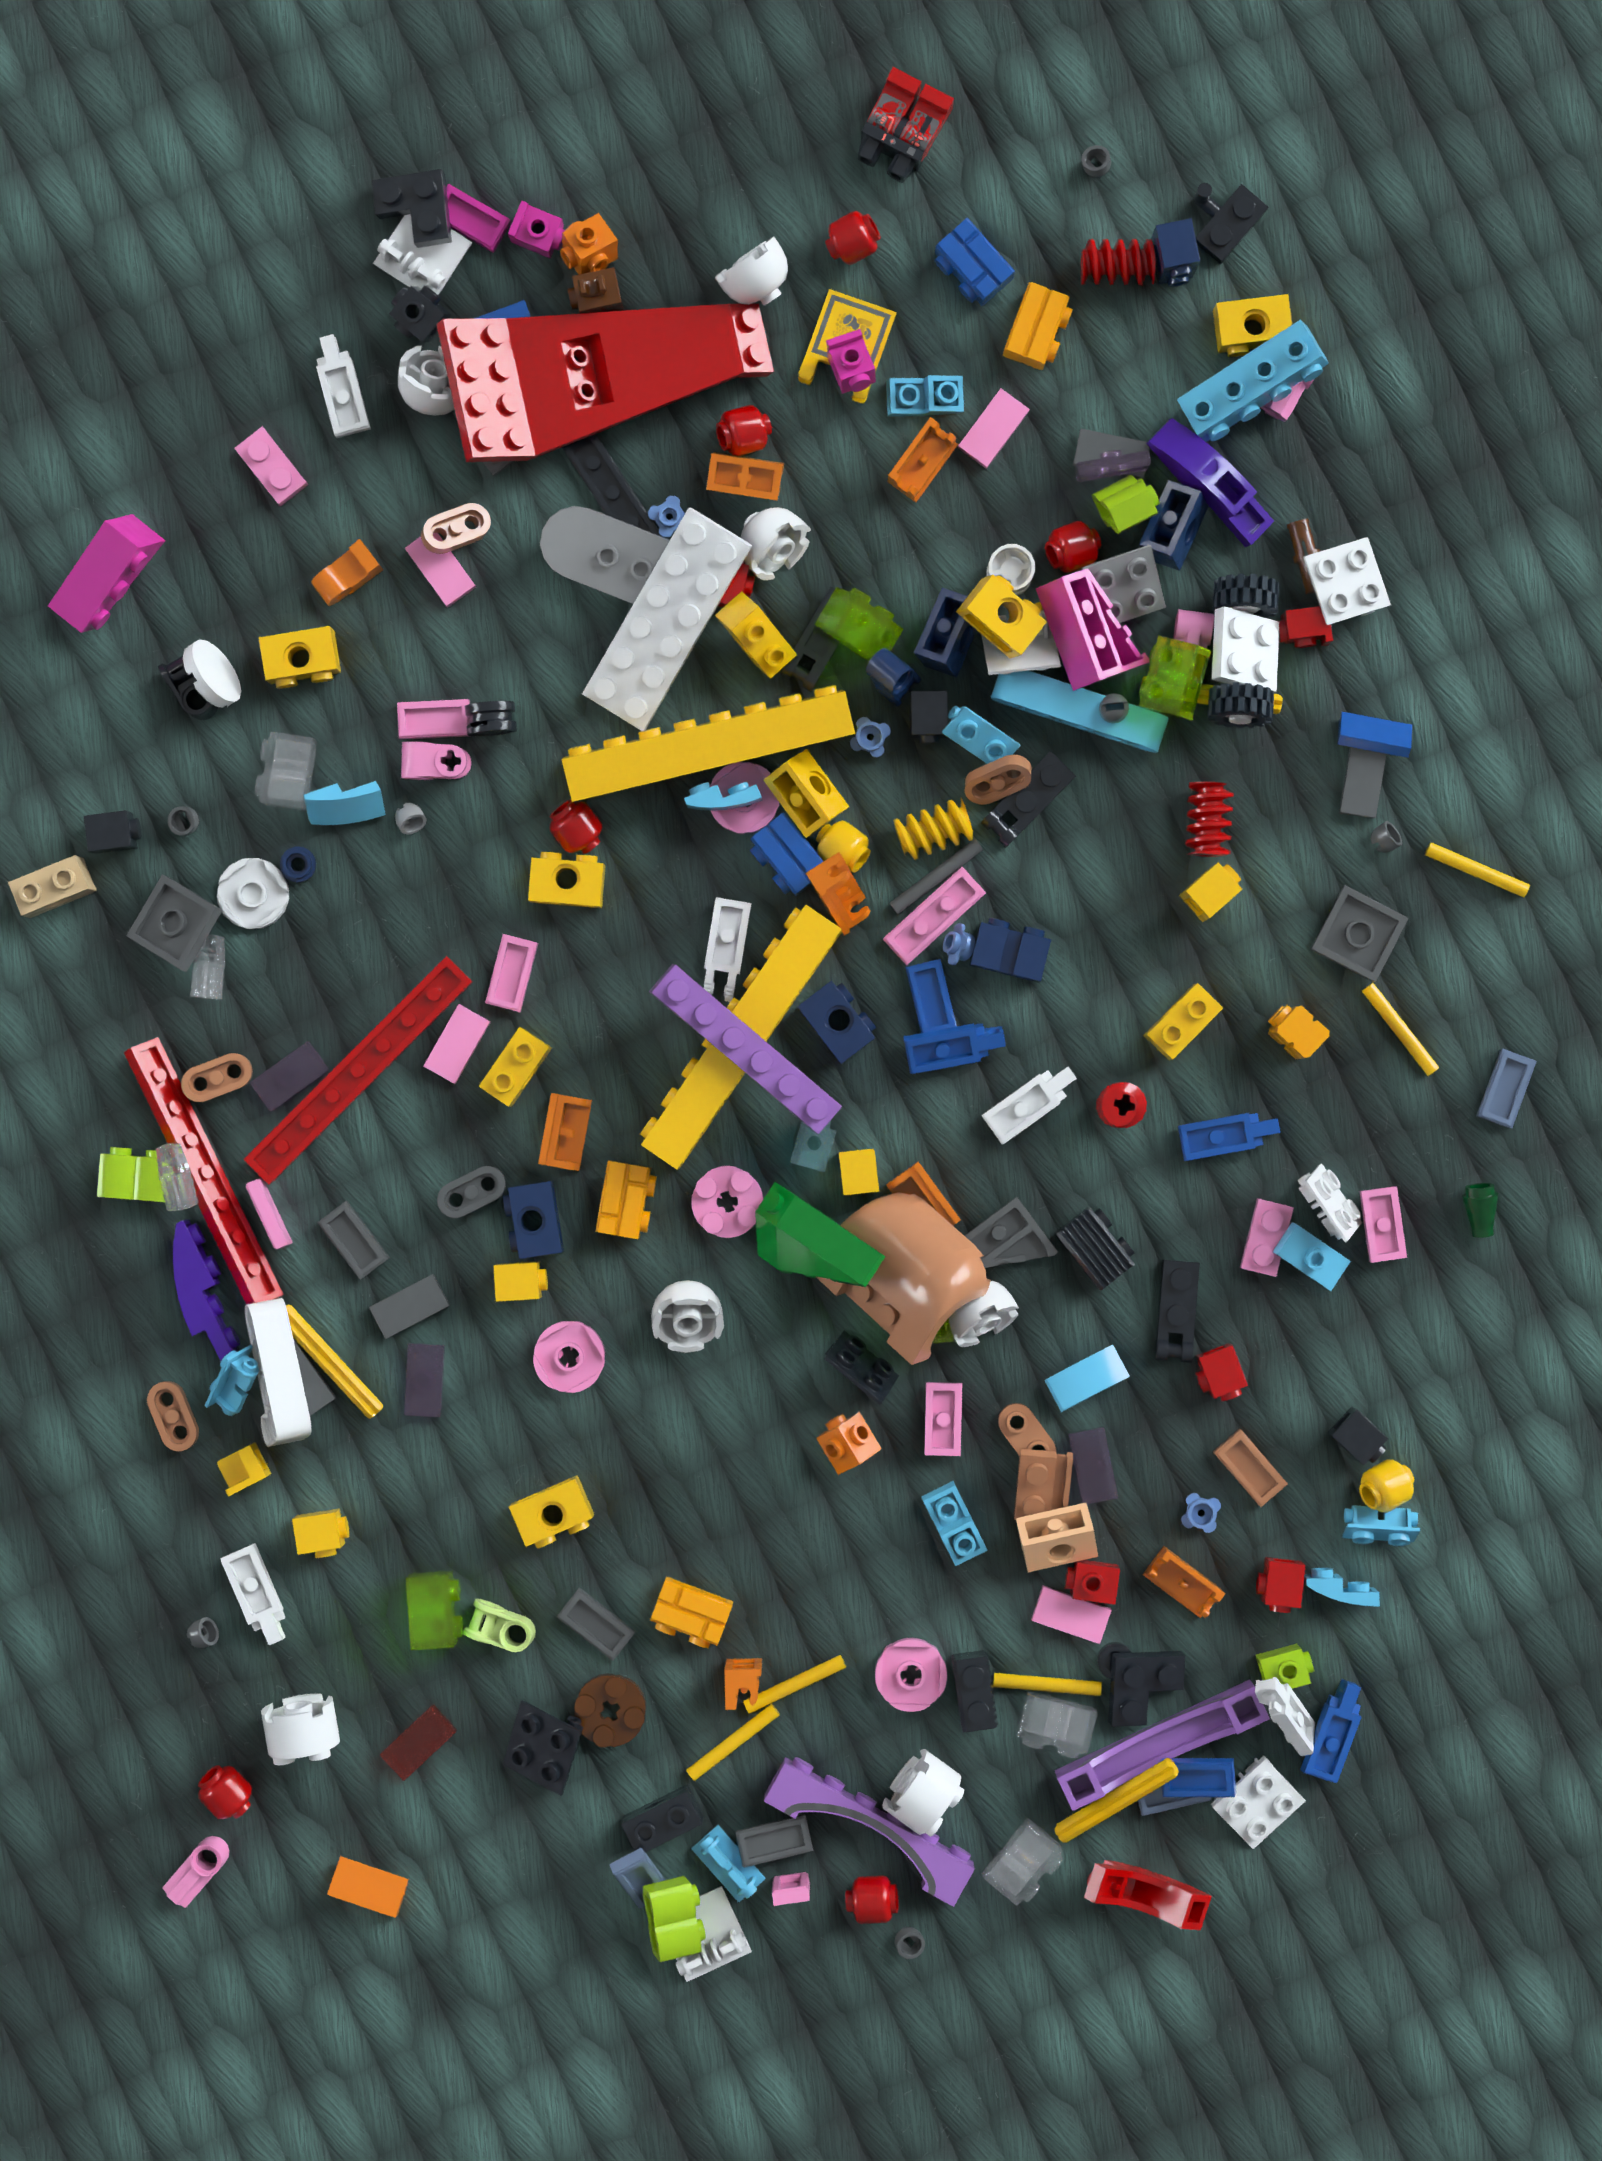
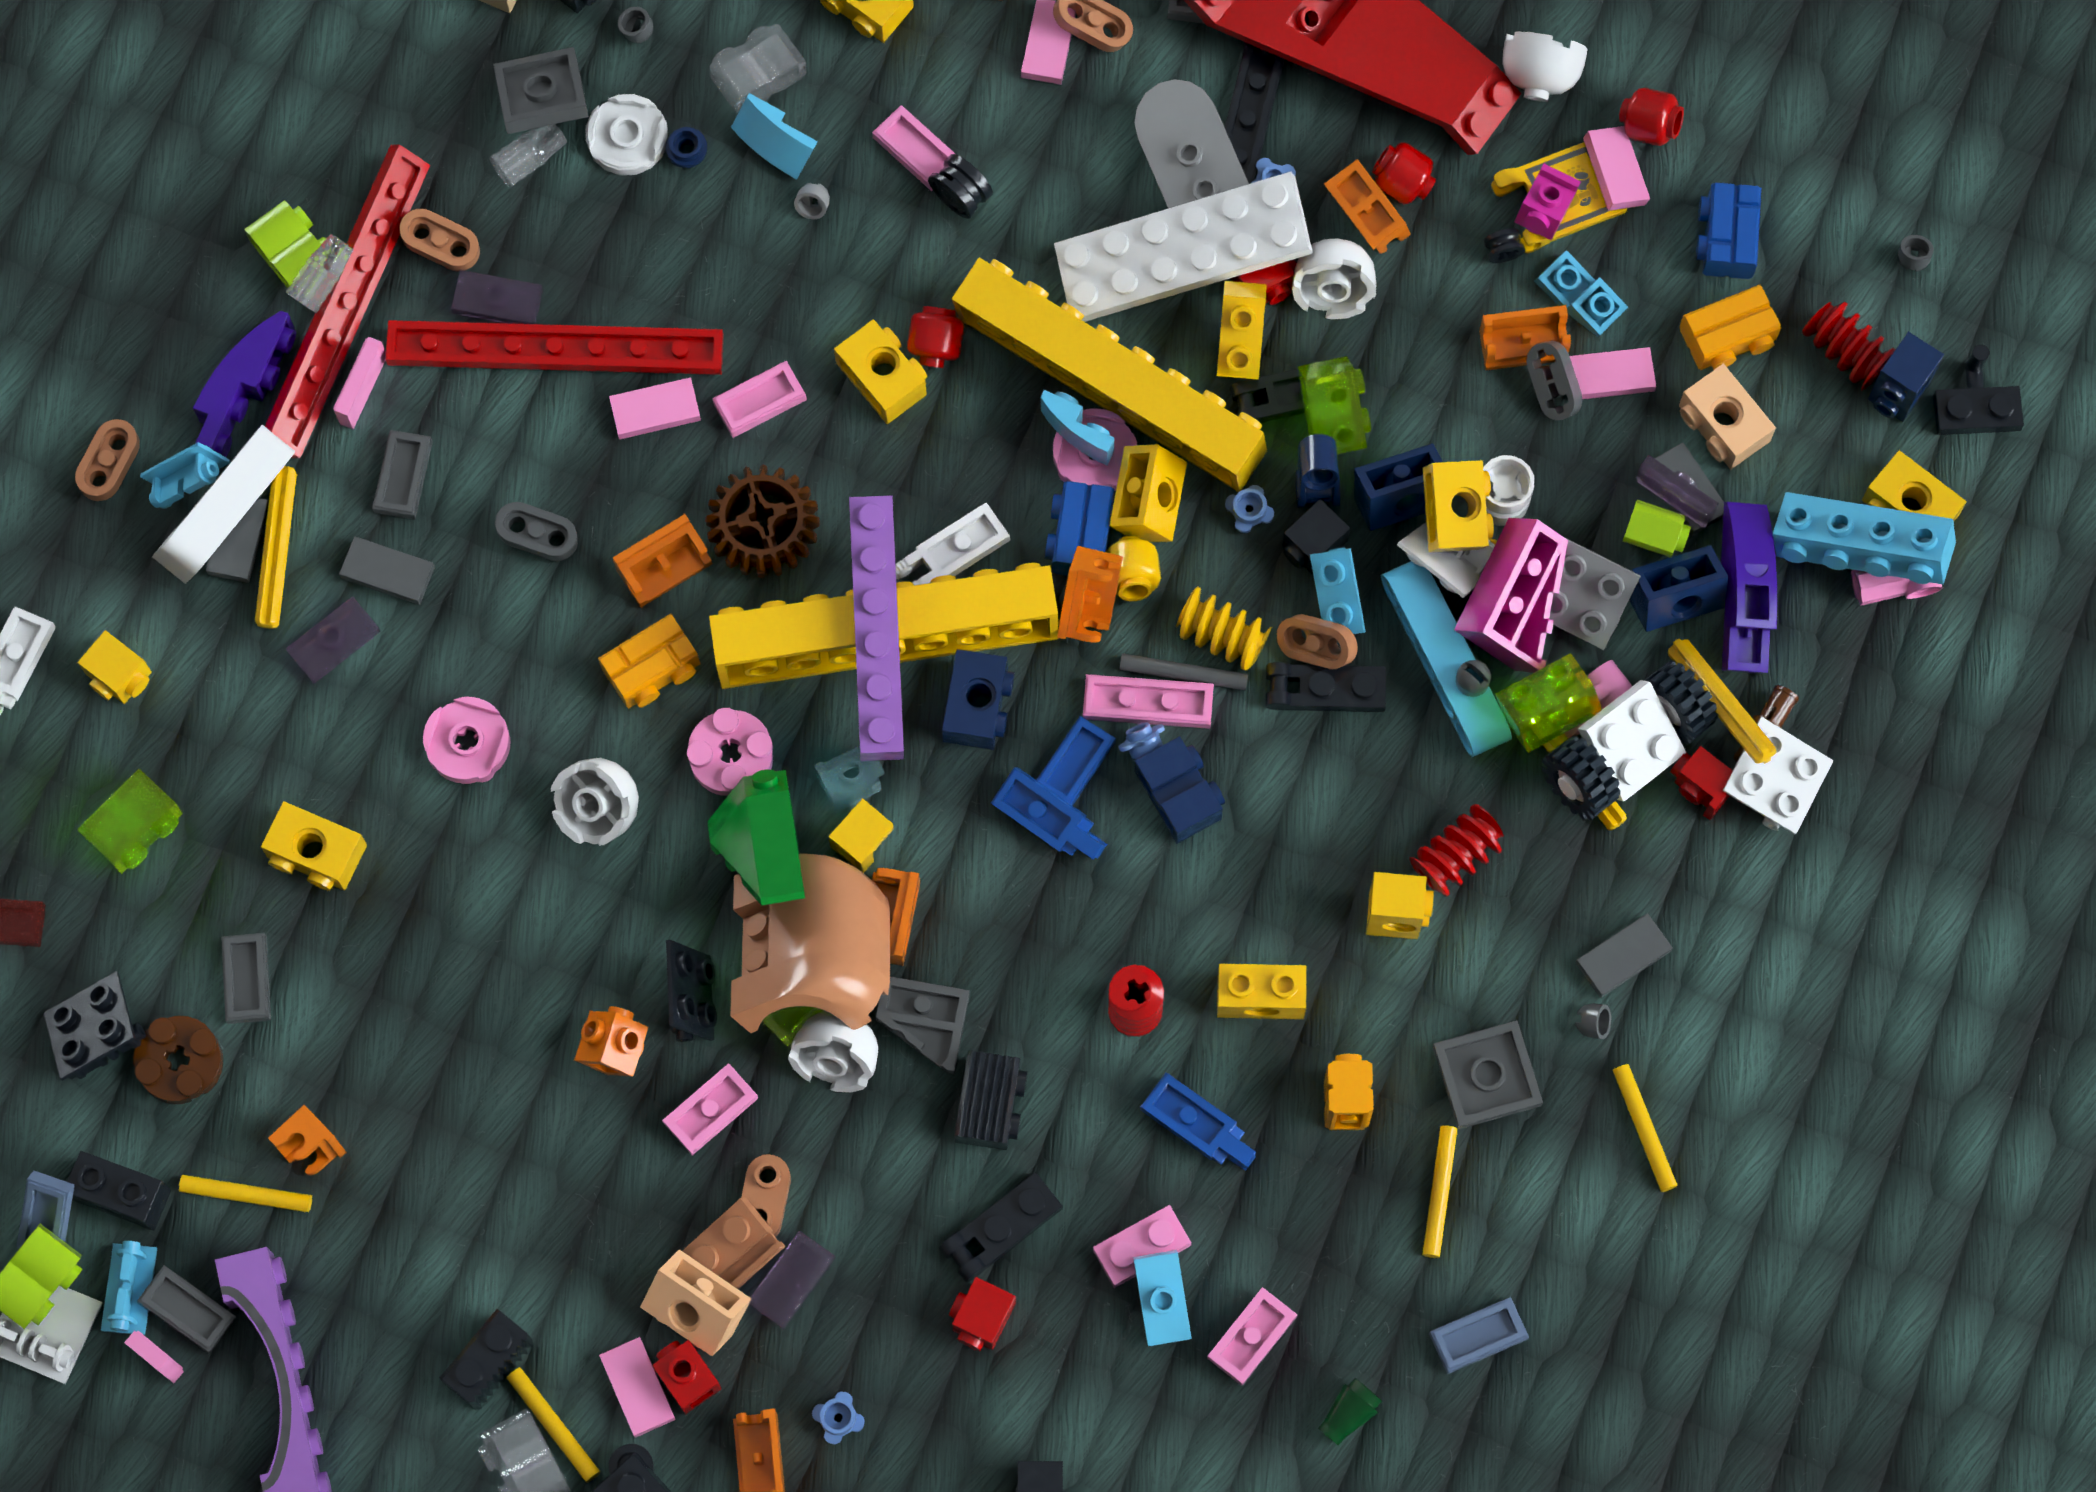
camera: 45 degrees right, 15 degrees down
yellow panel [217,1442,272,1496] -> none
bright pink piece [401,742,472,780] -> none
yellowish green piece [463,1599,536,1652] -> none
yellow brick [479,1027,552,1107] -> none
yellow brick [494,1261,548,1302] -> none
dark blue brick [503,1181,564,1259] -> none
light orange brick [650,1576,733,1648] -> none
yellow bar [743,1655,846,1714] -> none
red head [845,1876,899,1924] -> none
hips [857,67,954,183] -> none
bright pink plate [875,1638,947,1712] -> none
white brick [883,1749,964,1837] -> none
medium azure slope [921,1481,988,1566] -> none
white hinge [981,1067,1077,1145] -> none
red head [1045,521,1101,573] -> none
medium azure slope [1045,1345,1130,1412] -> none
nougat tile [1213,1429,1288,1507] -> none
white hinge [1297,1163,1362,1242] -> none
blue tile [1337,712,1412,758] -> none
none -> reddish brown gear [705,464,820,579]
none -> black bush [1484,228,1525,263]
none -> dark grey beam [1526,340,1583,420]
none -> bright pink tile [1583,126,1650,211]
none -> yellow axle [1668,639,1776,764]
none -> light nougat brick [1679,363,1776,470]

